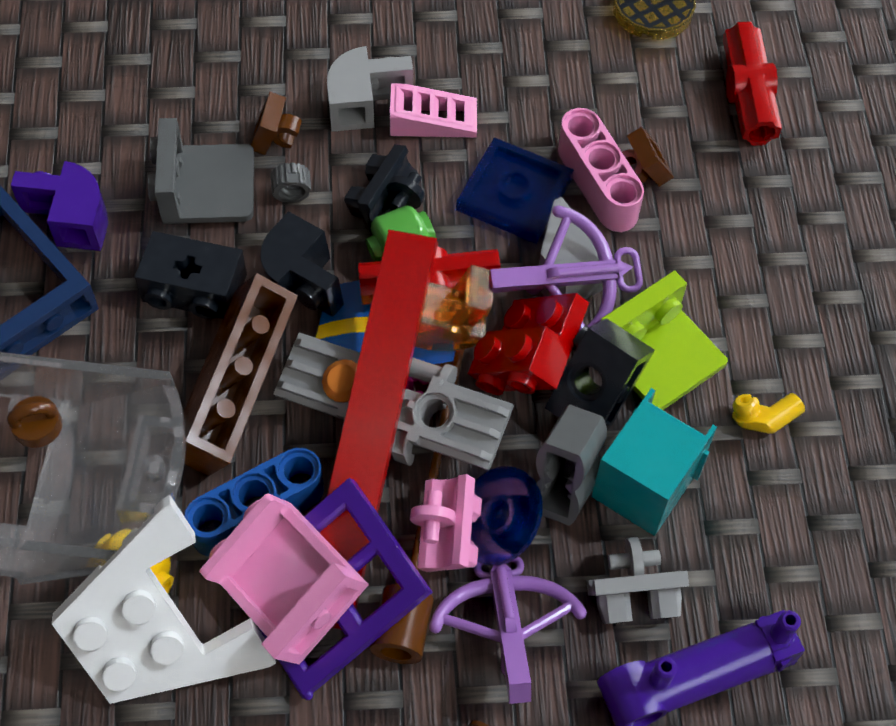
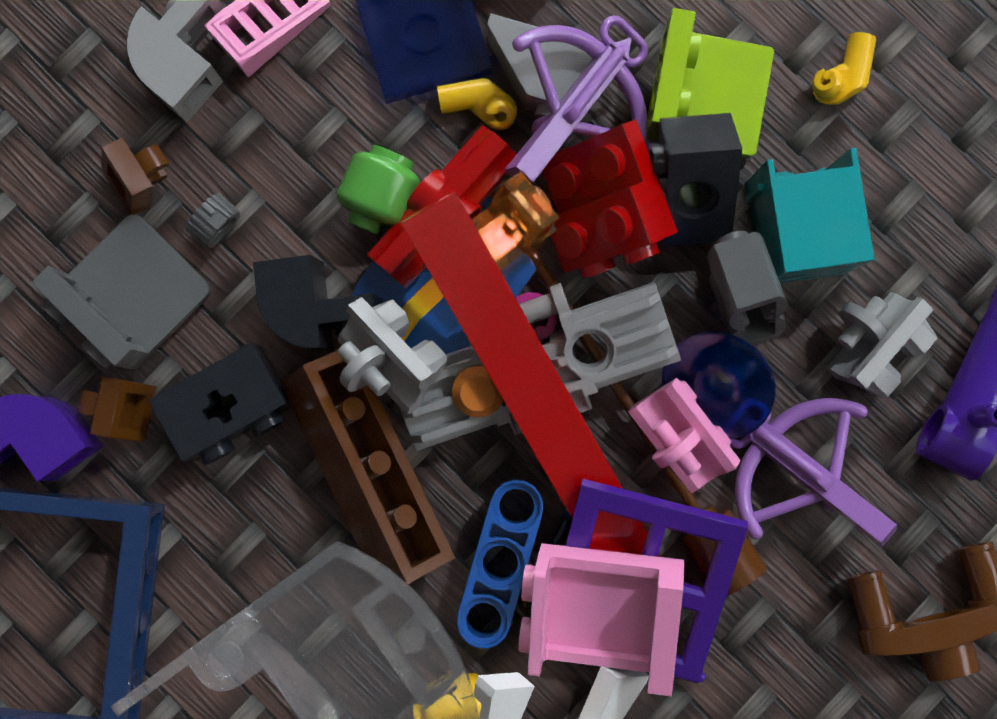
camera: 45 degrees left, 25 degrees up
reddish brown tile [7,396,62,448] -> none
black hips [344,144,425,233] -> none
none -> reddish brown tile [77,376,156,442]
none -> light grey hips [338,297,447,415]
none -> yellow arm [437,78,517,130]

